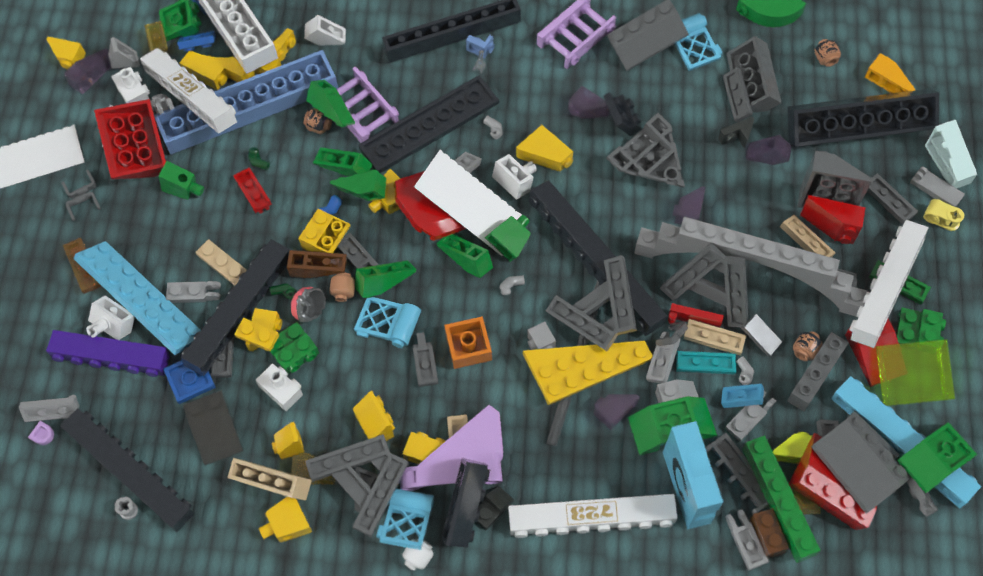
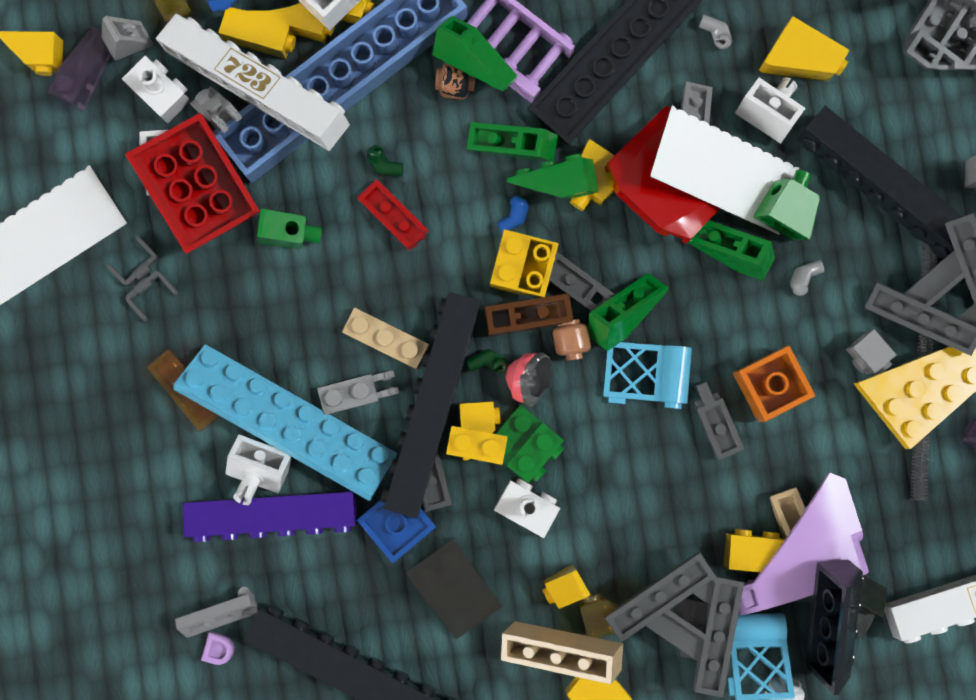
camera: 15 degrees left, 20 degrees up
yellow slope [353,391,395,441] -> none

